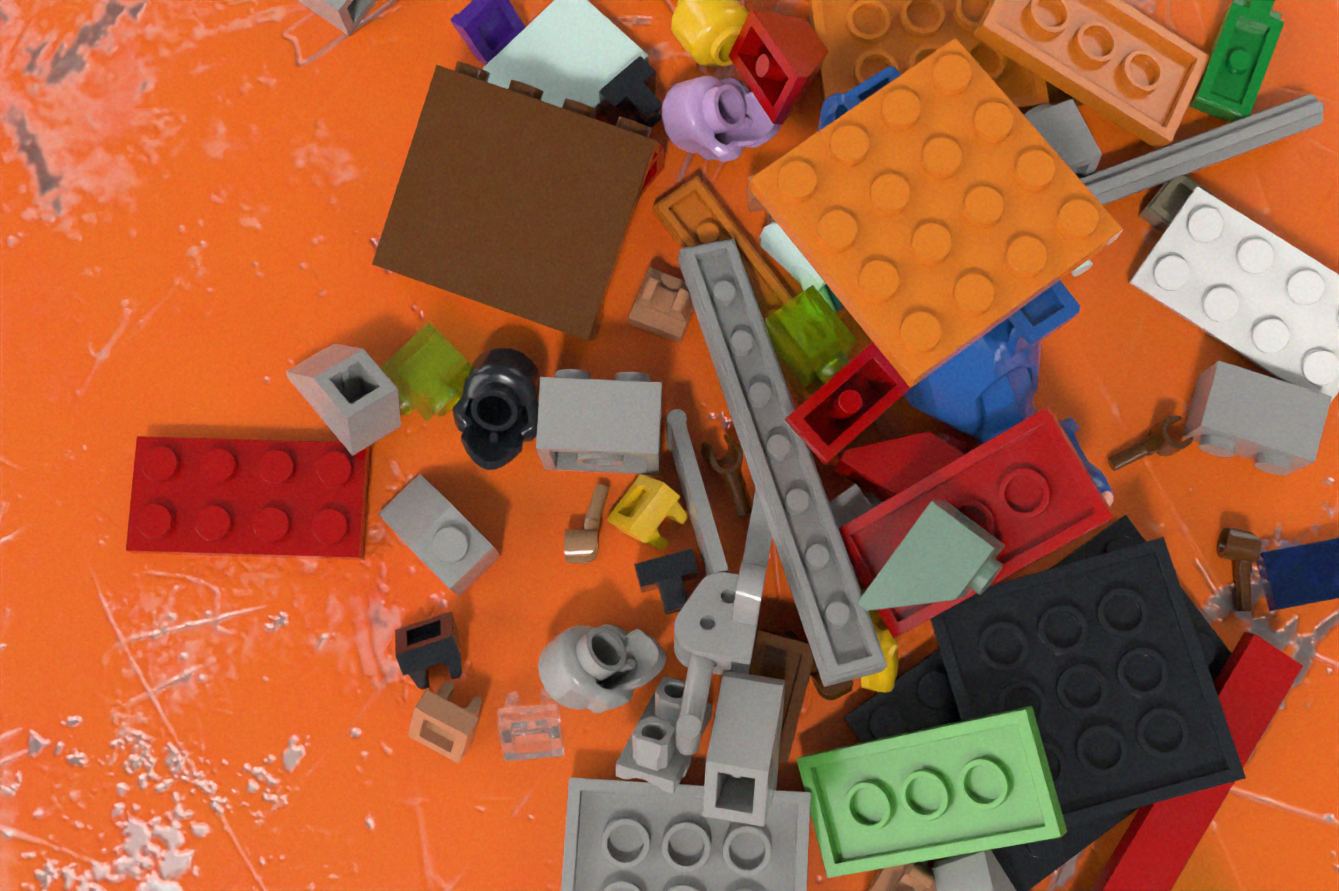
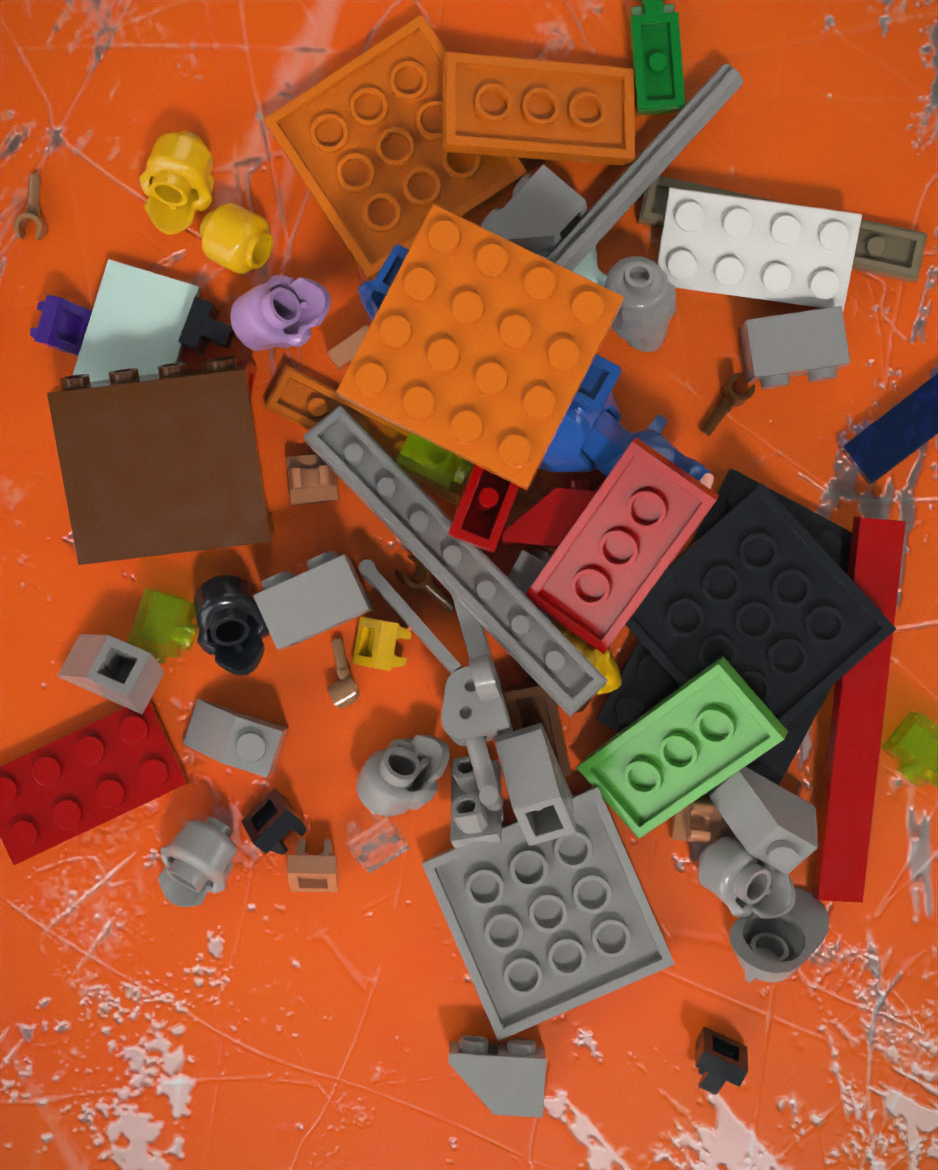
camera: 20 degrees left, 10 degrees up
black tile [634,548,698,615] -> none
red slope [728,9,829,125] -> none
sand green slope [857,500,1005,611] -> none
reddish brown hand [1217,528,1261,611] -> none
none -> light grey head [158,816,237,907]
none -> light grey head [604,256,677,352]

